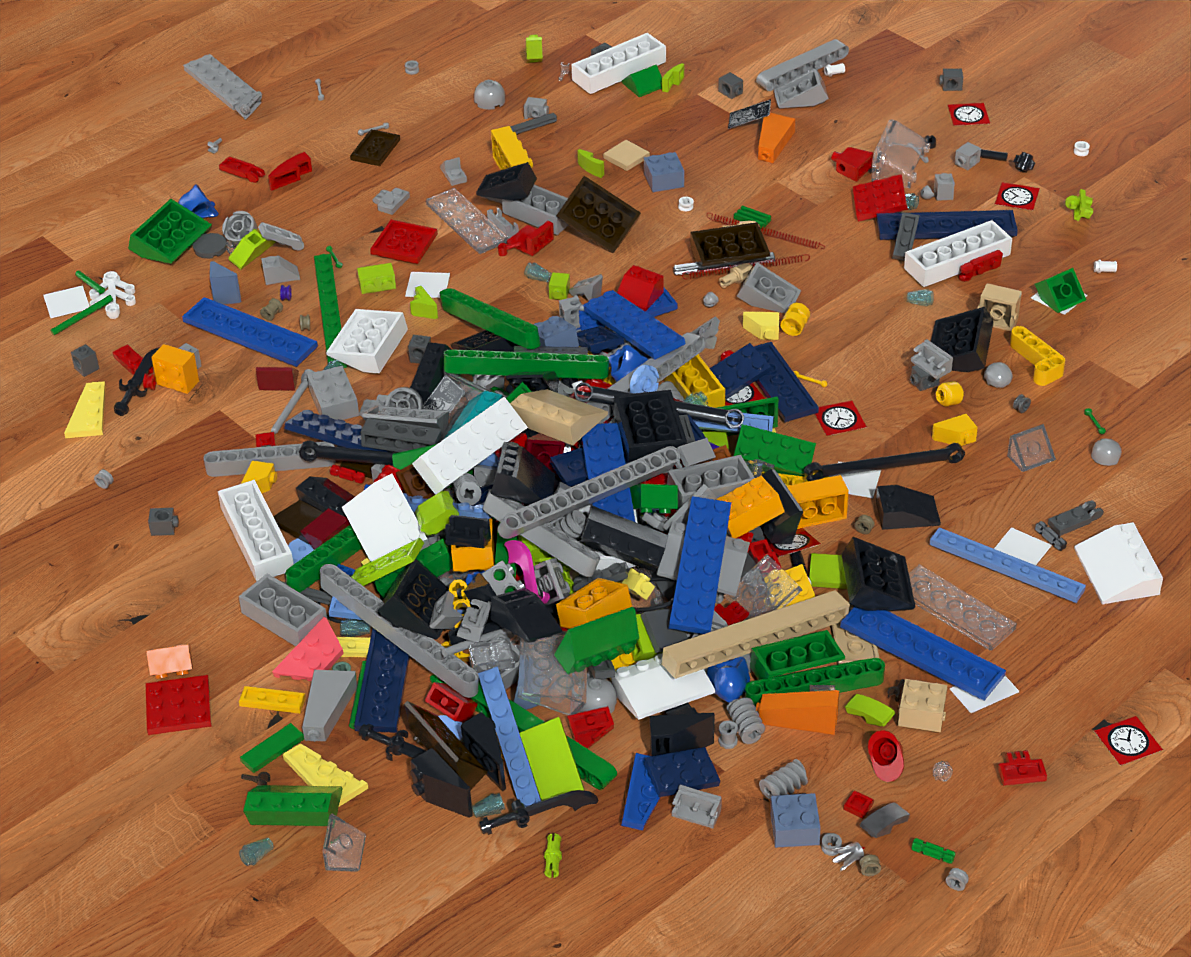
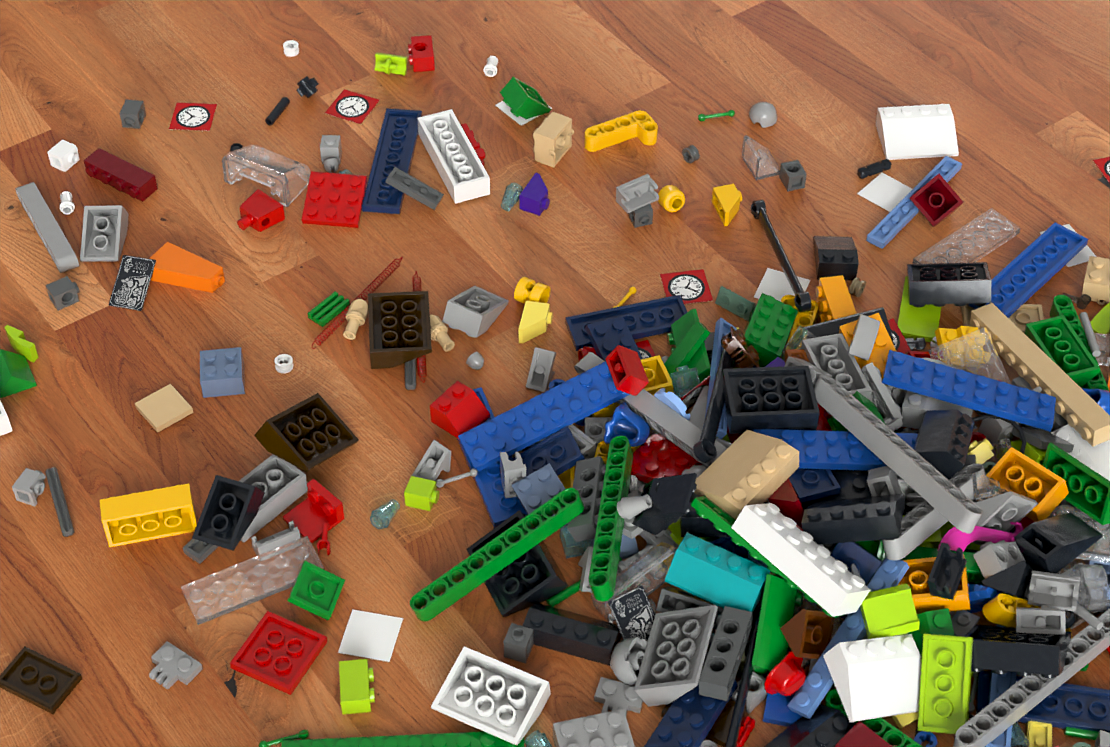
camera: 85 degrees left, 5 degrees up
lime slope [410,286,438,319] -> none
light grey slope [440,157,467,186] -> none
lime slope [577,149,604,178] -> none
black slope [931,307,994,372] -> none
light grey brick [955,142,981,170] -> none
light grey hair [983,362,1013,388] -> none
dark grey hinge [1048,500,1104,536] -> none
none -> white brick [48,140,80,172]
none -> dark red brick [84,148,158,202]
none -> green plate [287,561,345,620]
none -> red brick [408,35,435,72]
none -> dark purple slope [519,173,550,216]
none -> red brick [605,345,649,396]
none -> light grey cone [617,495,652,519]
none -> green tile [664,320,711,382]
none -> sand green hinge [715,286,756,321]
none -> reddish brown hinge [722,326,760,368]
none -> dark grey brick [779,160,807,192]
none -> light grey slope [847,314,881,361]
none -> dark red slope [910,174,964,227]
none -> clear panel [972,472,1009,501]
none -> light grey bar [1079,312,1101,357]

